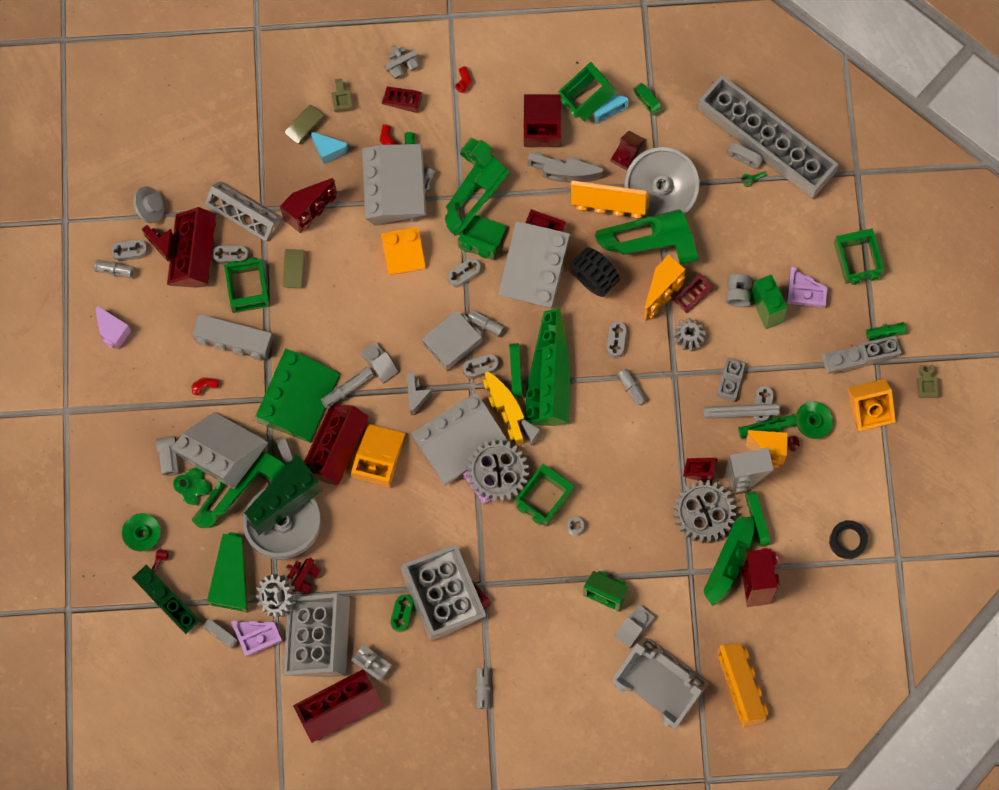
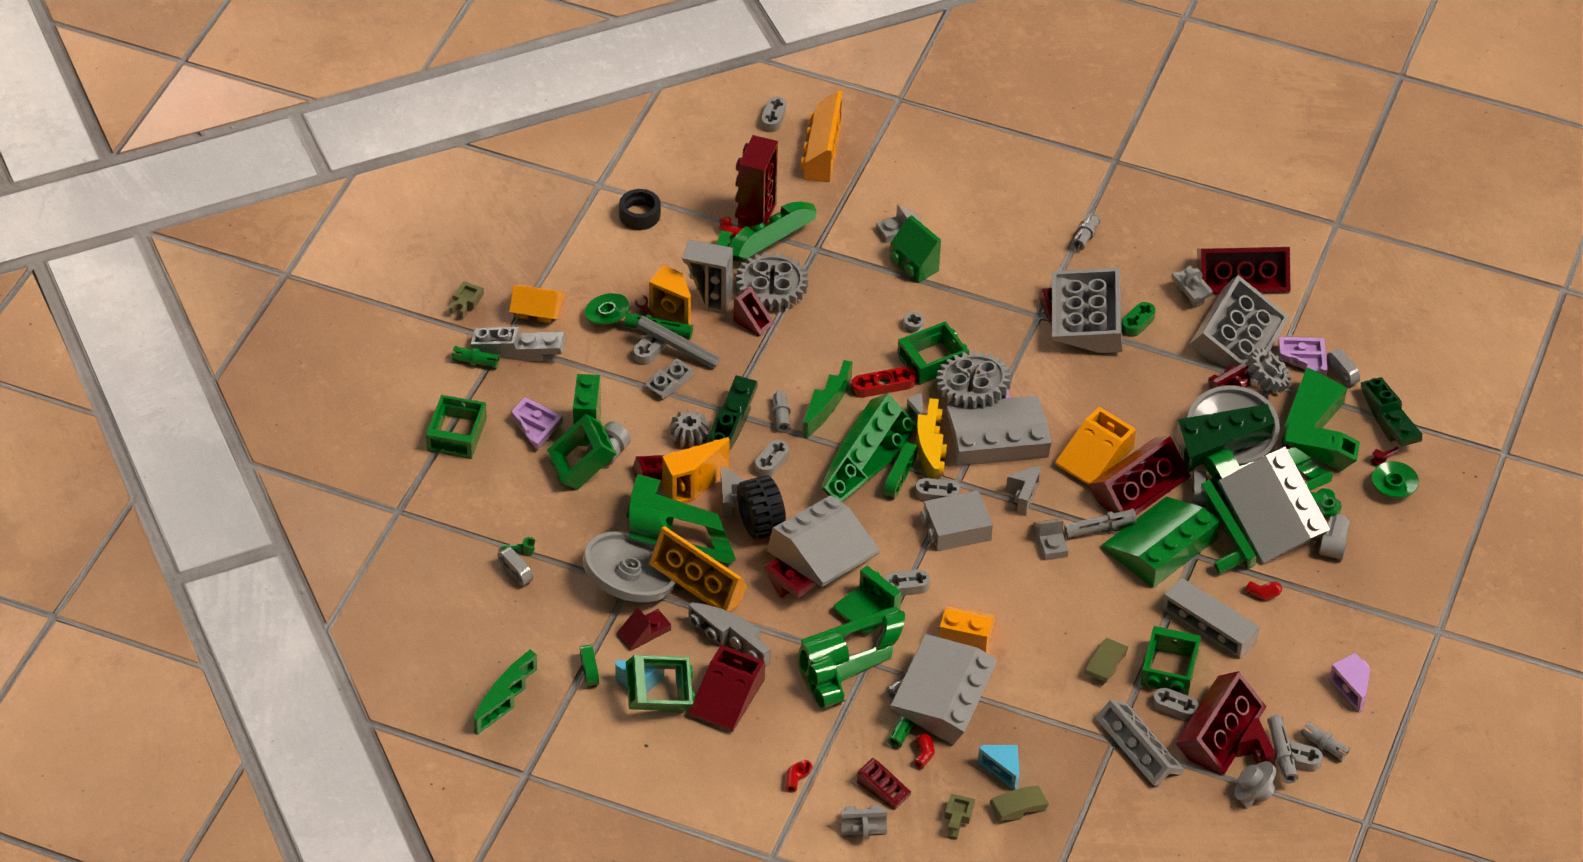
camera: 160 degrees left, 25 degrees down
dark red slope [280,178,337,233] -> none
light grey axle [467,310,505,337] -> none
light grey windscreen [611,638,708,729] -> none
light grey brick [697,75,839,199] -> none
none -> green slope [473,649,537,735]
none -> green window [547,414,617,490]
none -> dark green slope [706,375,758,452]
none -> light grey slope [720,467,746,518]
none -> light grey beam [761,97,786,132]
none -> green slope [803,360,853,438]
none -> red beam [851,367,916,398]
none -> green piece [1201,479,1256,574]
none -> light grey pin [1267,715,1299,784]
none -> green slope [1283,422,1360,472]

